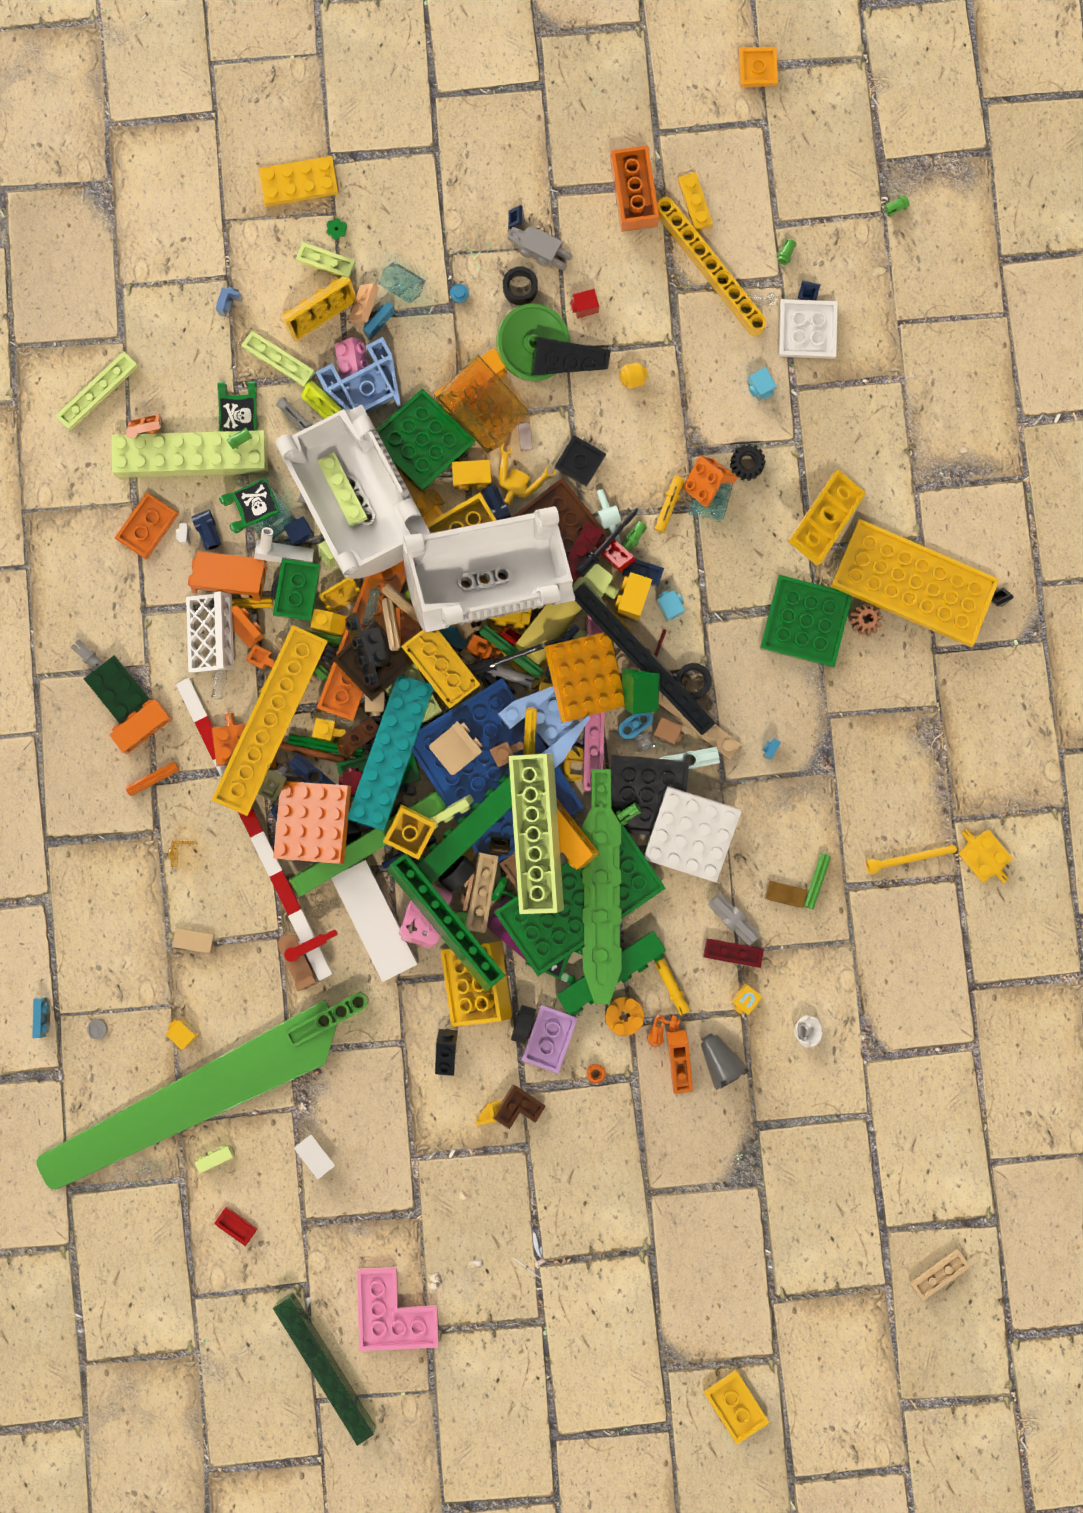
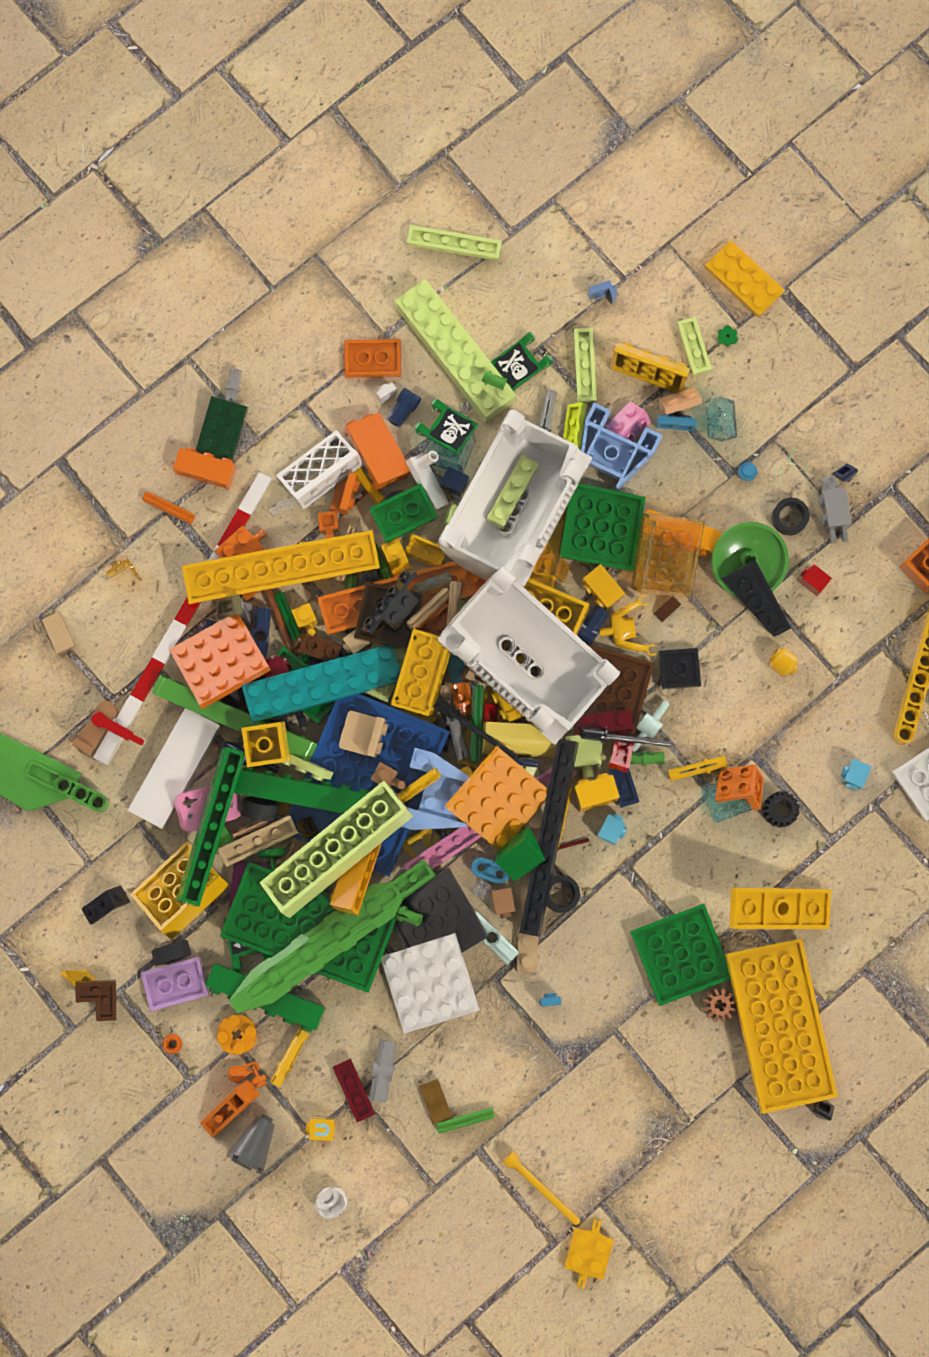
camera: 55 degrees right, 5 degrees down
orange plate [126,414,162,438] -> none

